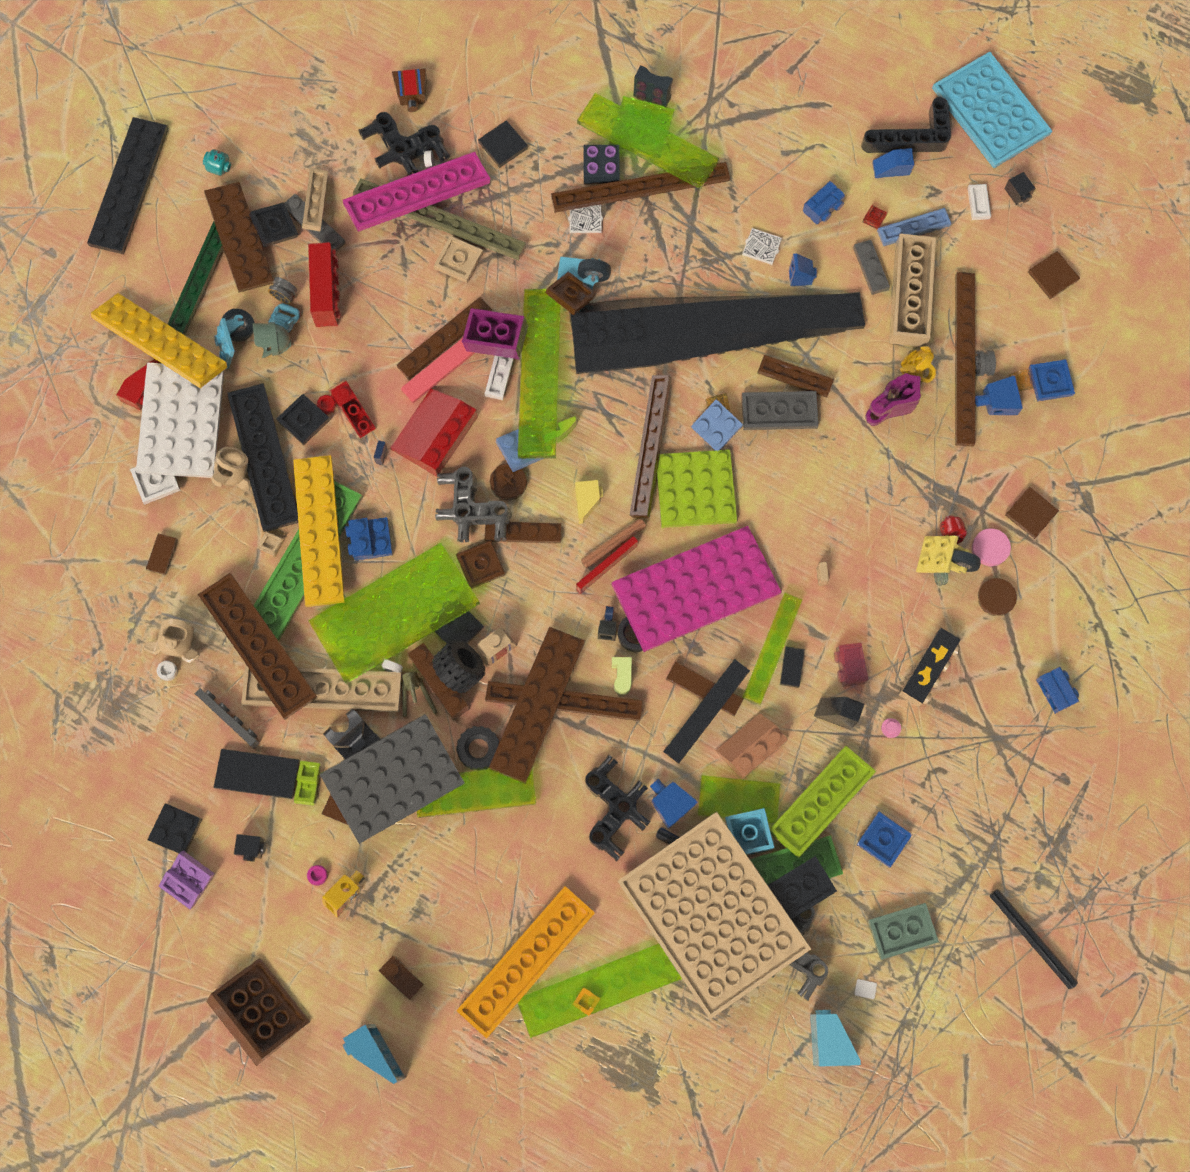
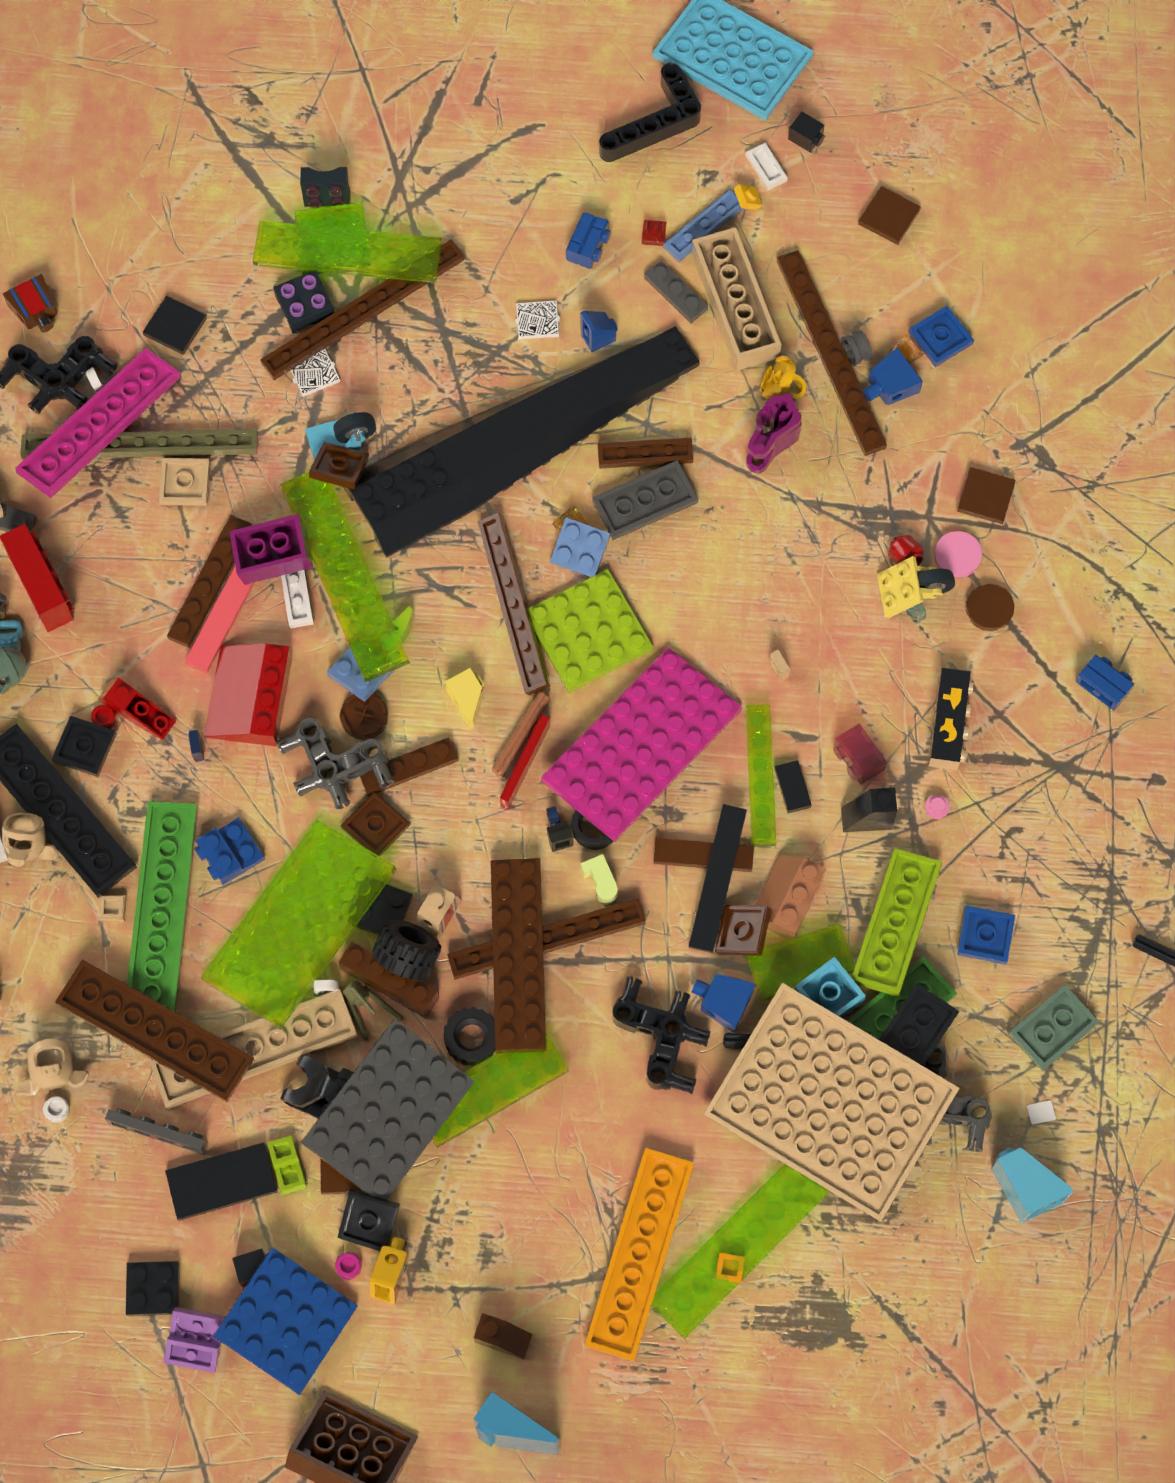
camera: 20 degrees left, 5 degrees down
yellow plate [293,455,345,607] -> none
blue slope [872,148,914,178] -> none
none -> blue plate [212,1247,358,1395]
none -> black tile [337,1188,400,1251]
none -> reddish brown tile [715,905,771,956]
none -> yellow plate [734,184,763,210]

